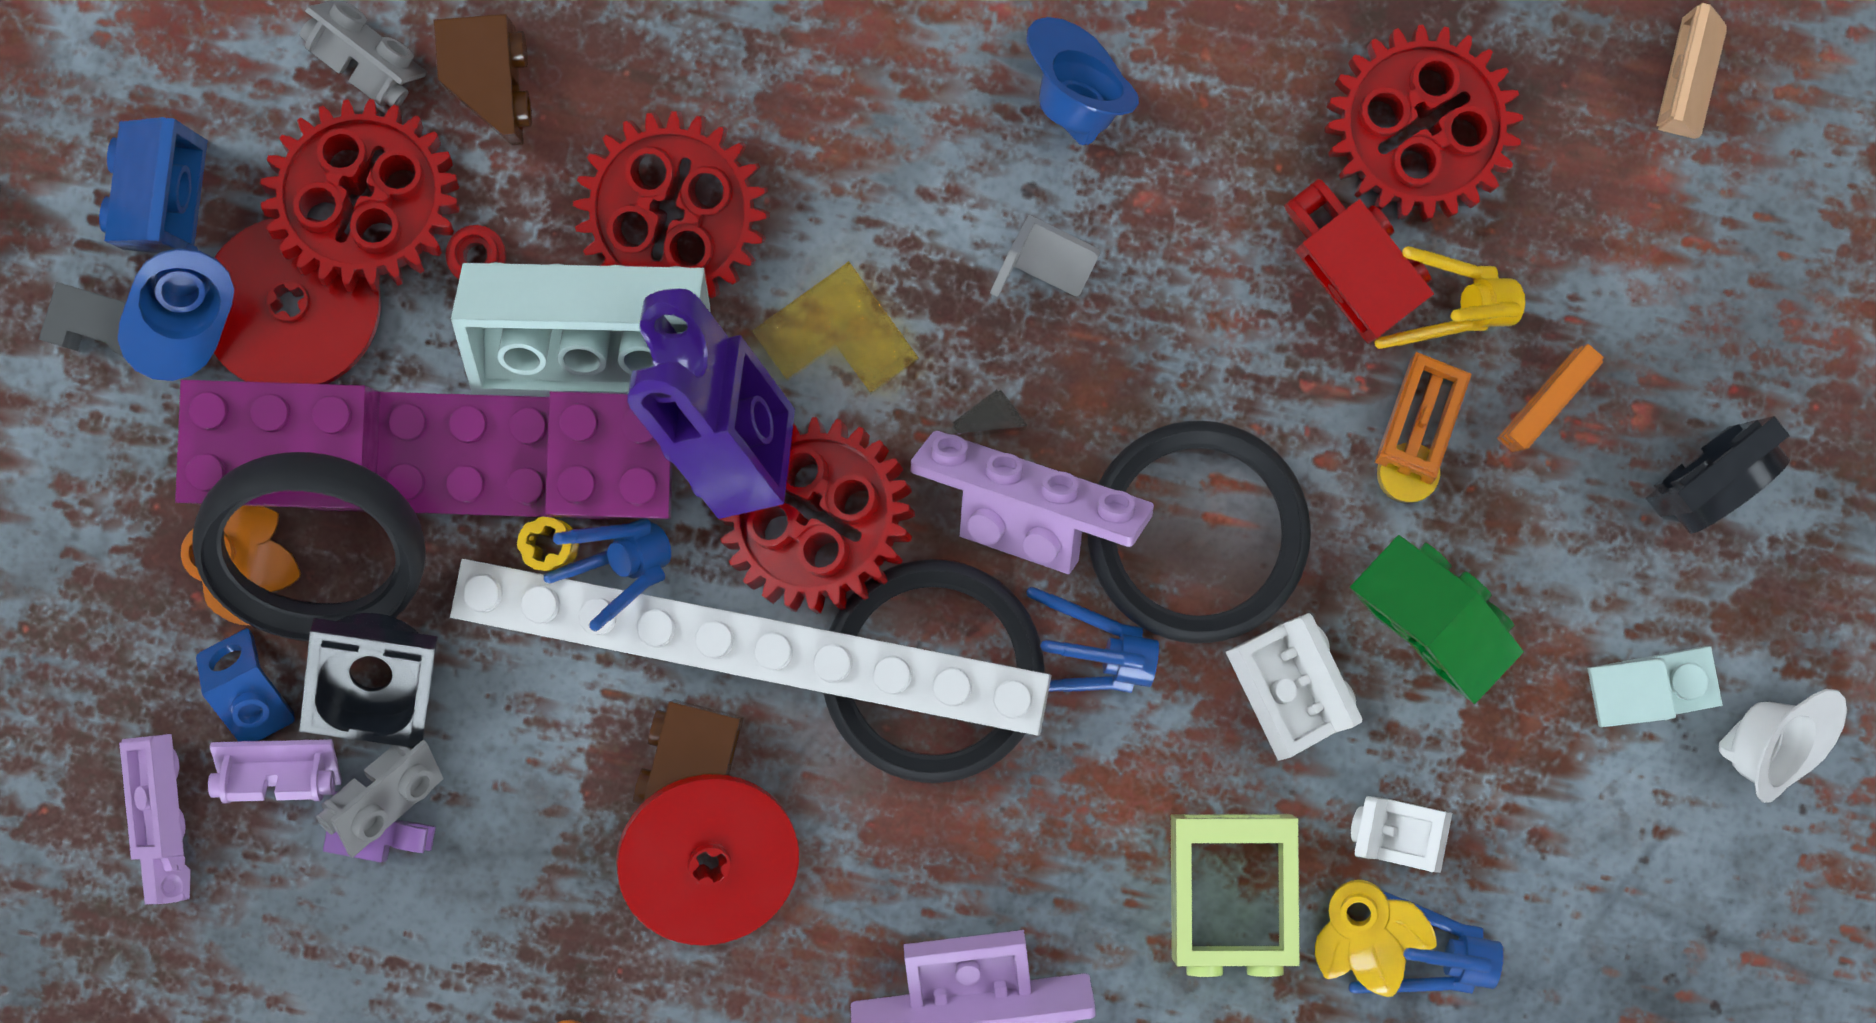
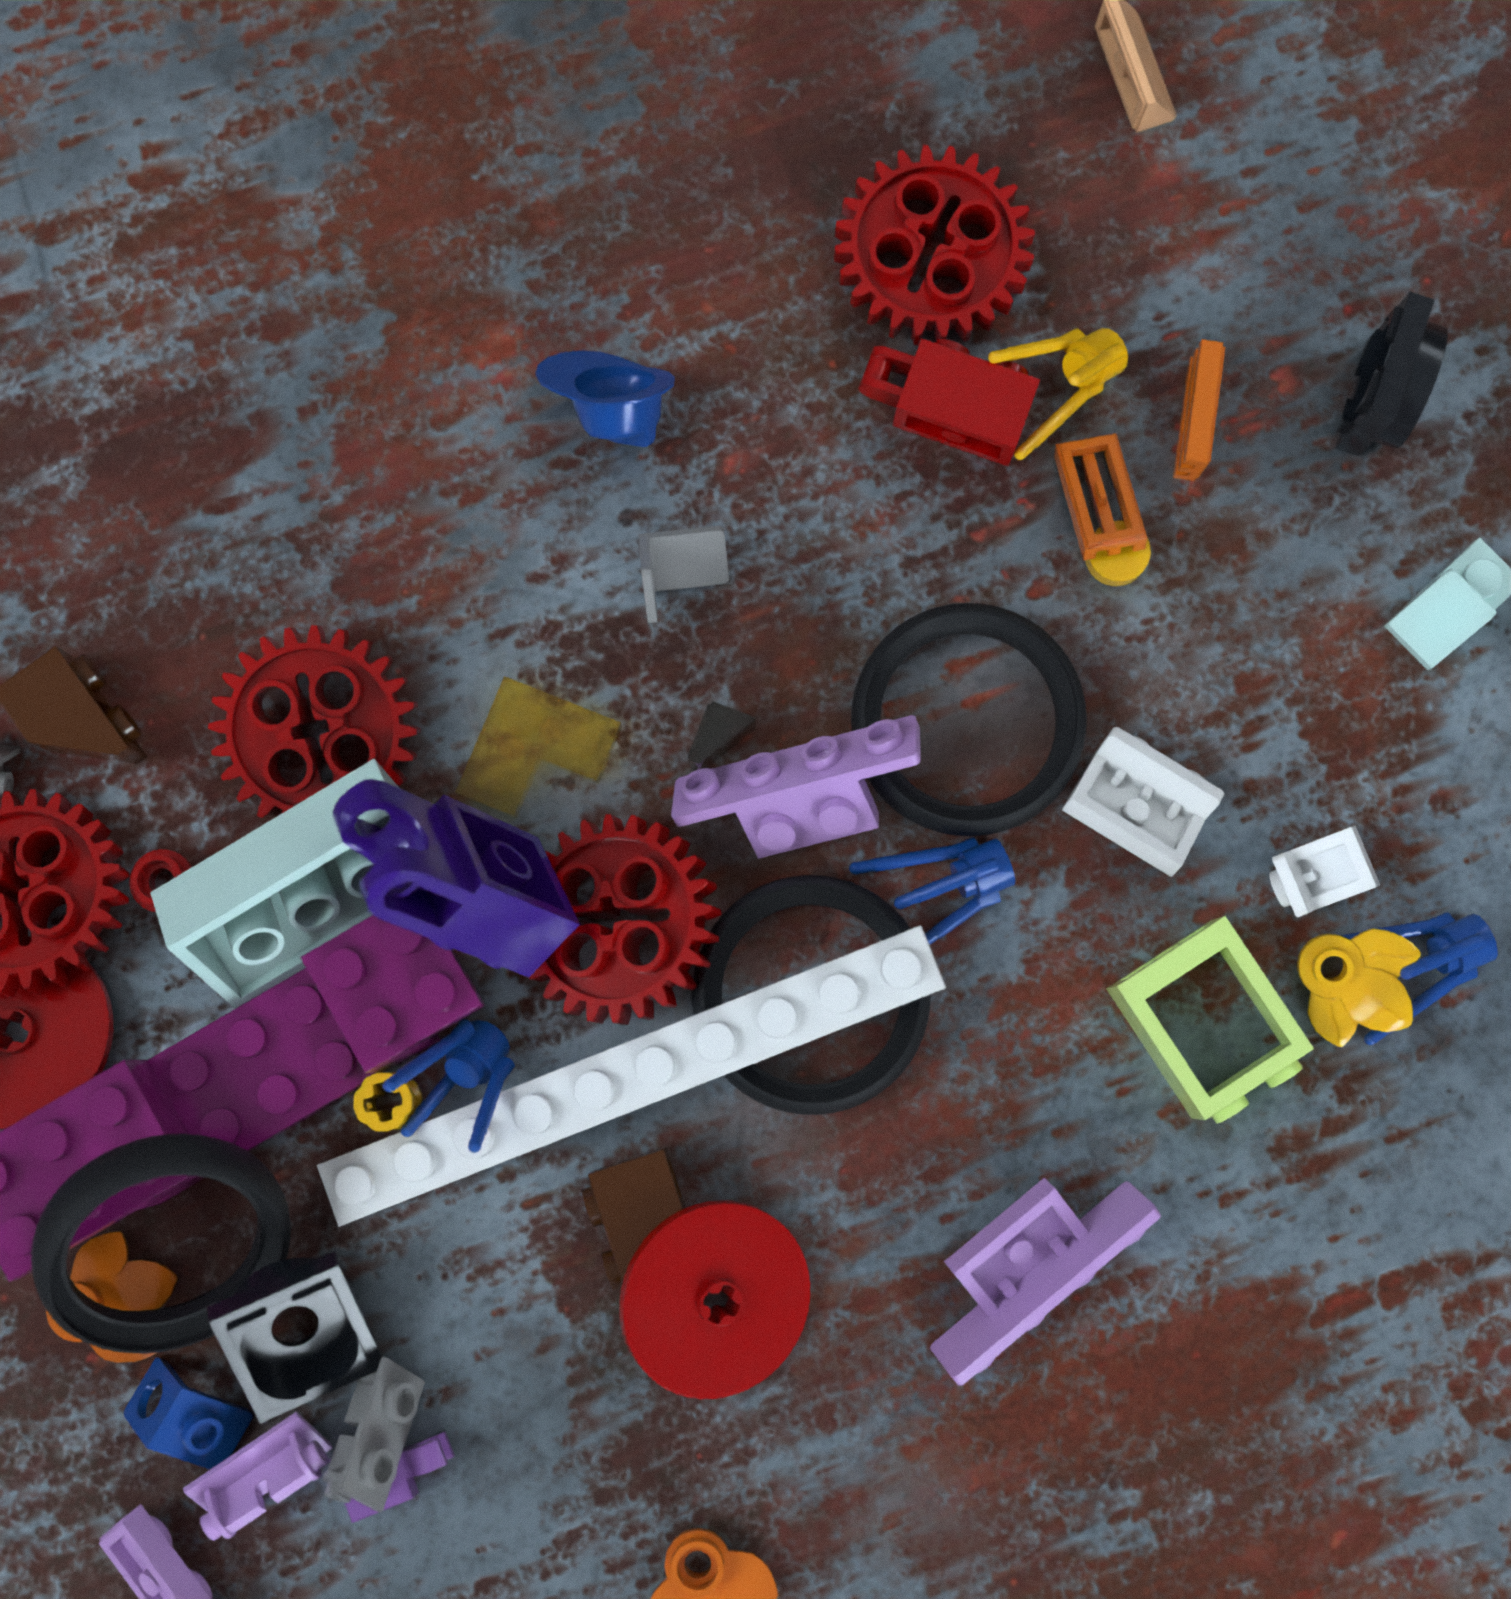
camera: 30 degrees left, 5 degrees down
green brick [1350,535,1524,705] -> none

